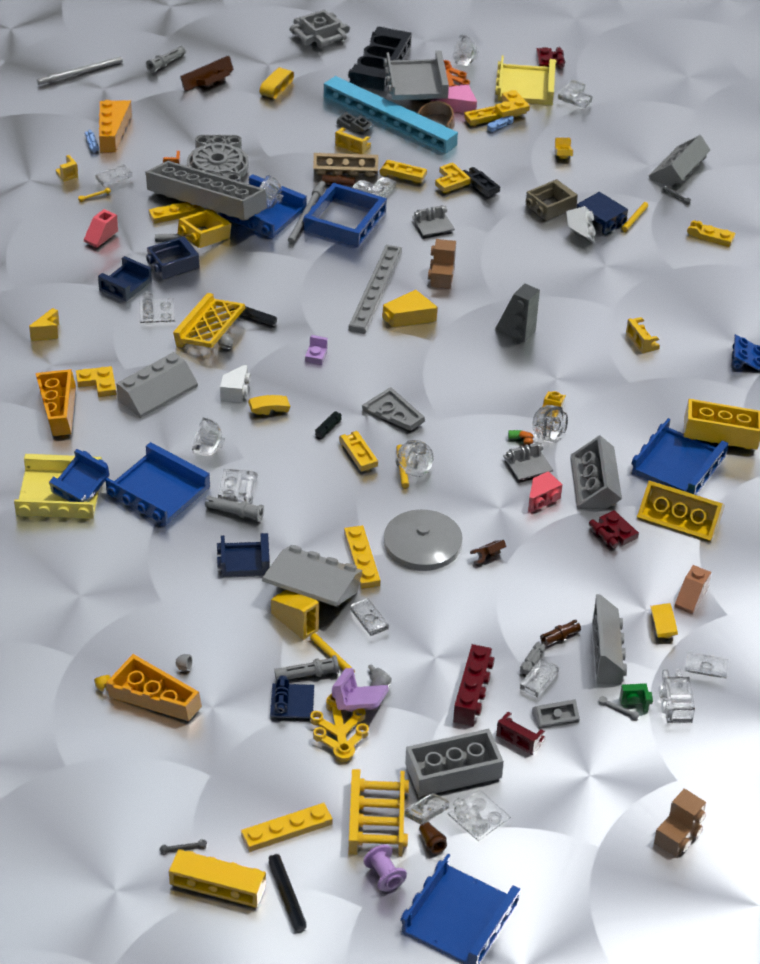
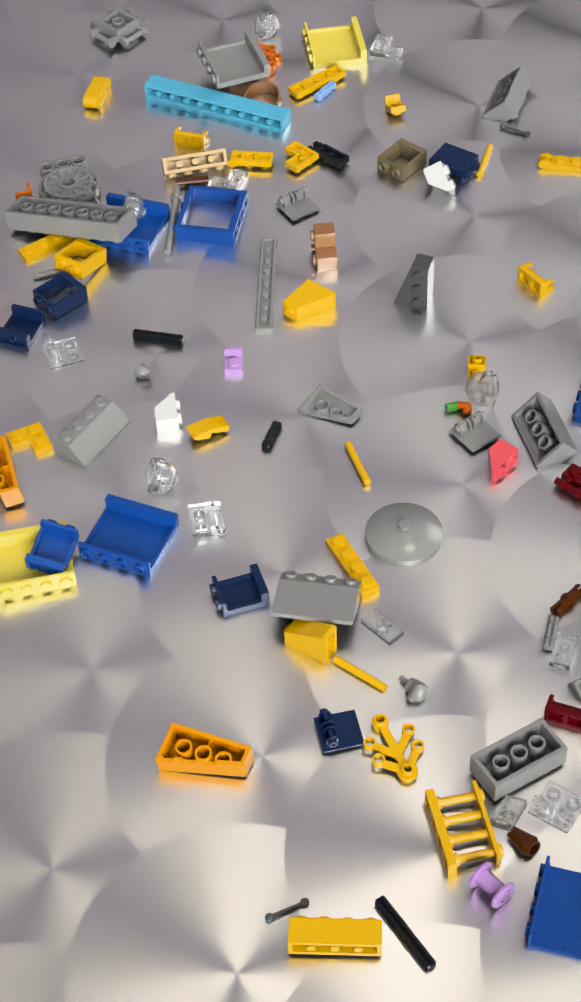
camera: 10 degrees left, 5 degrees up
yellow hinge [94,675,111,692] -> none
yellow fence [173,293,246,348] -> none
light grey hinge [175,654,193,671] -> none
reddish brown bracket [180,56,234,91] -> none
light grey pin [205,495,264,522] -> none
yellow plate [241,803,333,852] -> none
light grey pin [274,655,339,680] -> none
lavender bracket [332,668,389,711] -> none
dark grey slope [336,112,373,132] -> none
yellow plate [339,431,378,471] -> none
black fence [348,26,412,91] -> none
clear cylinder [395,440,434,477] -> none
bright pink slope [431,85,477,114] -> none
dark red brick [453,644,495,727] -> none
reddish brown plate [470,540,507,564] -> none
yellow plate [495,90,530,118] -> none
dark red plate [536,47,565,68] -> none

